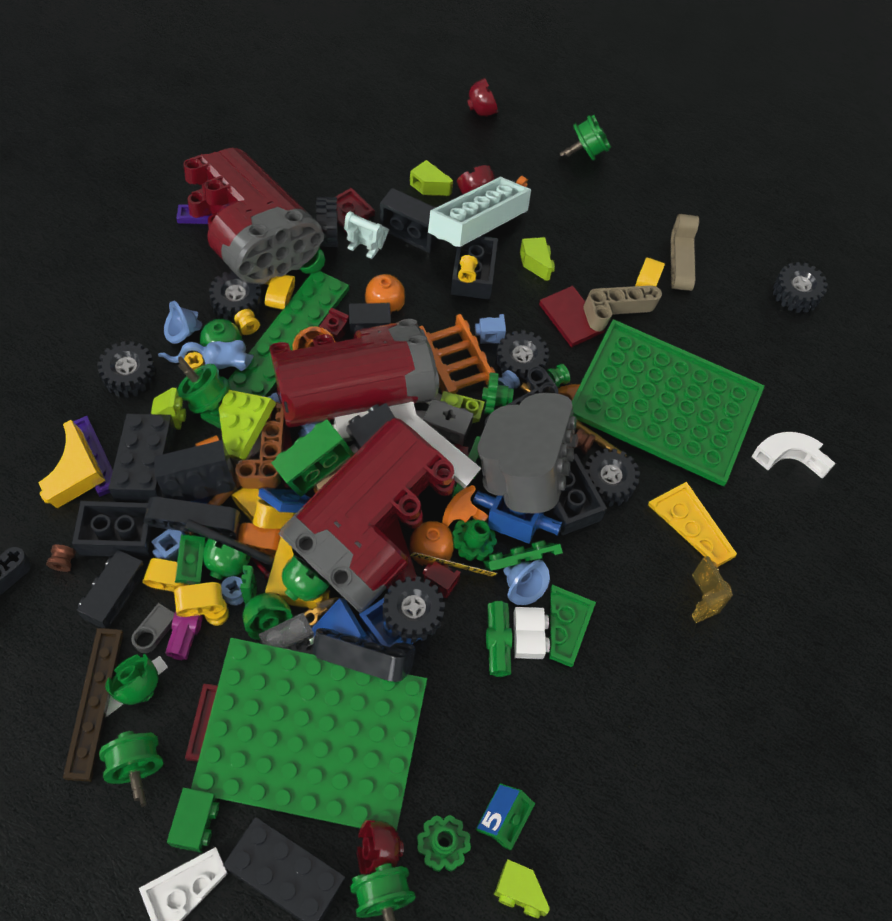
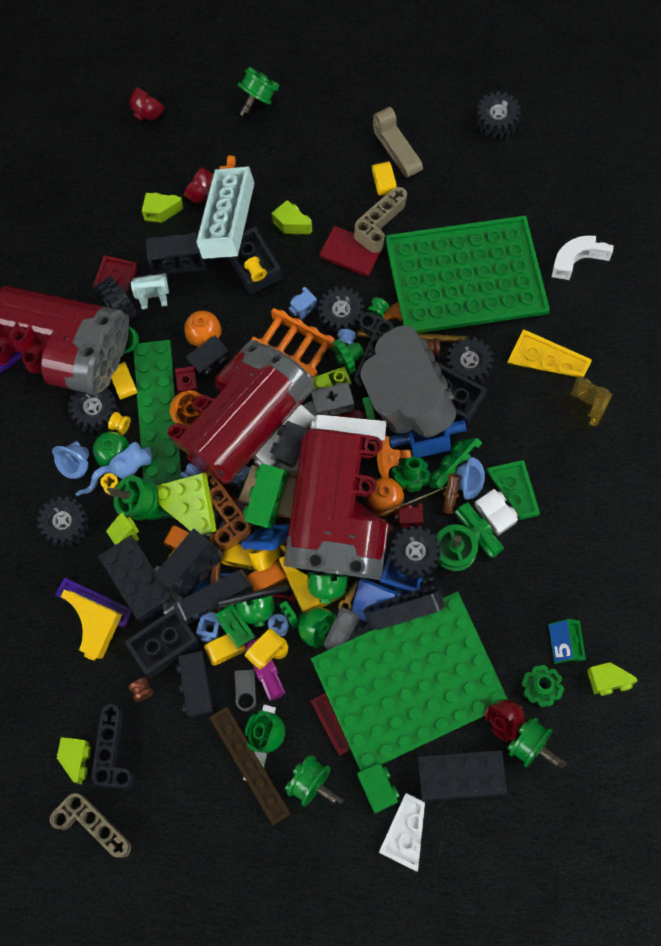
camera: 25 degrees left, 10 degrees up
none -> green wheel [436,525,478,572]
none -> reddish brown pin [442,473,461,514]

